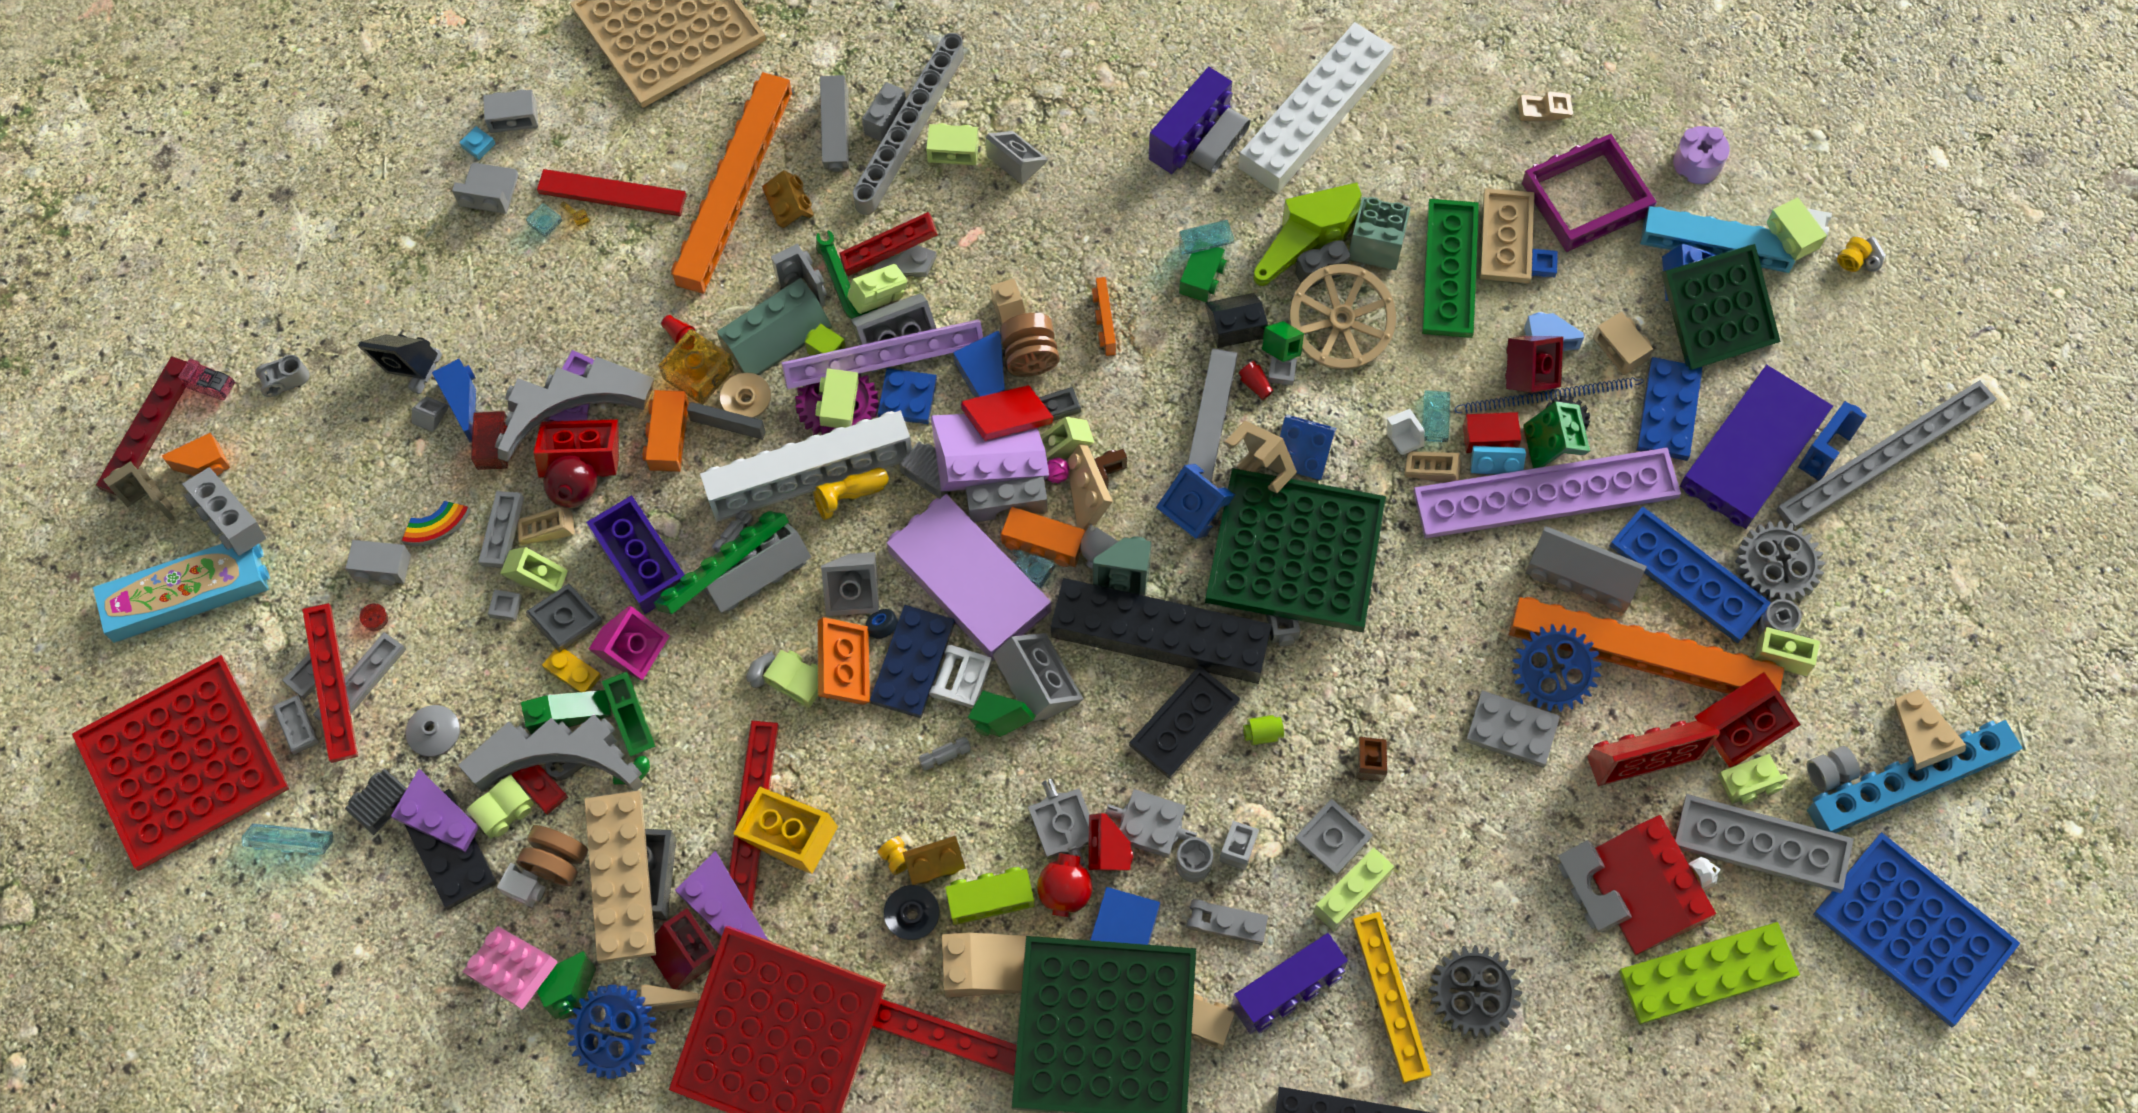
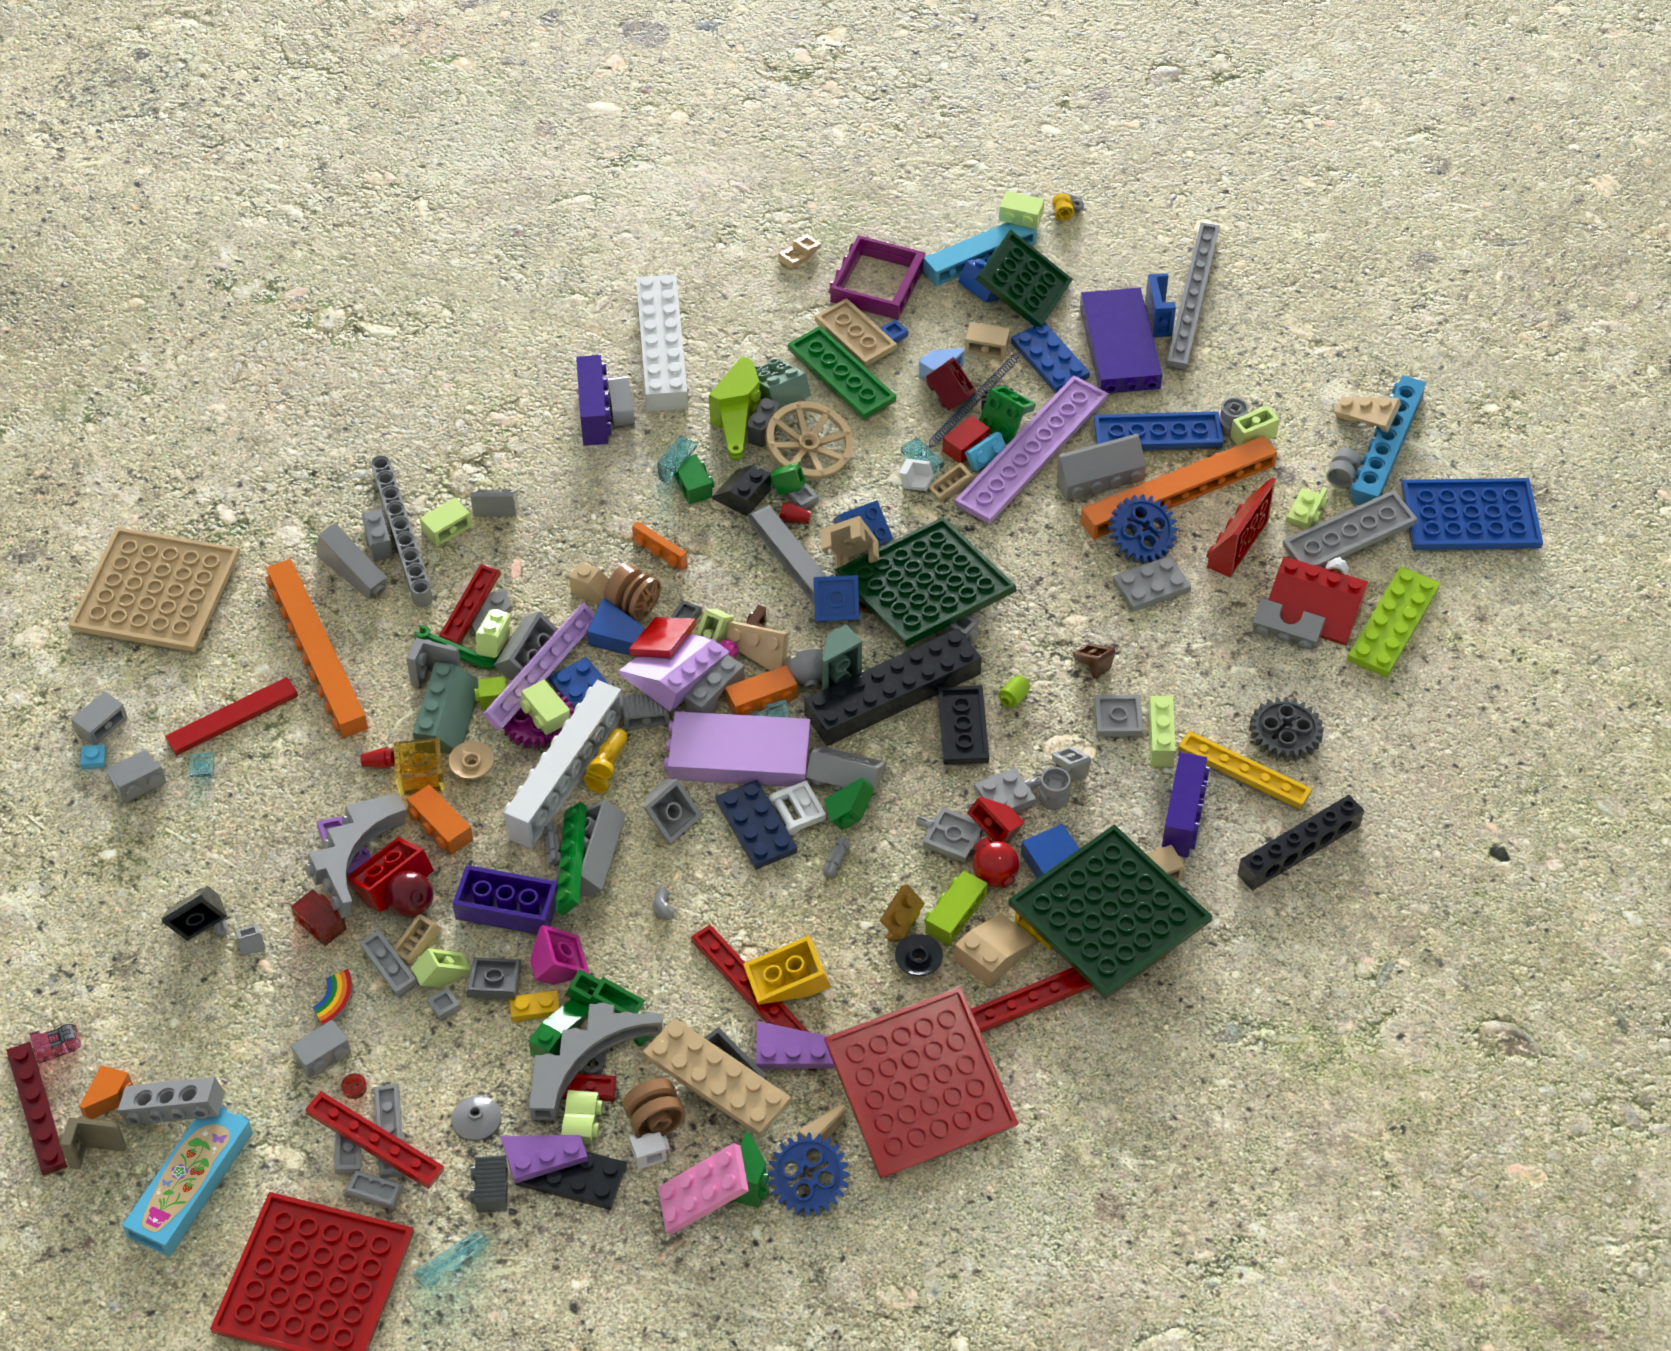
camera: 45 degrees left, 15 degrees down
light grey piece [255,355,310,397] -> none
blue slope [432,359,476,442] -> none
clear yellow hand [560,201,590,227] -> none
dark red slope [651,908,716,990] -> none
dark grey tile [687,402,766,440] -> none
pearl gold bracket [762,170,814,228] -> none
yellowish green brick [763,650,818,708] -> none
orange plate [818,617,870,705] -> none
black wheel [866,609,898,639] -> none
yellow wheel [878,836,907,875] -> none
light grey plate [1186,899,1268,945] -> none
lavender brick [1673,126,1730,184] -> none
red slope [1694,672,1801,768] -> none
light grey gear [1735,521,1825,602] -> none

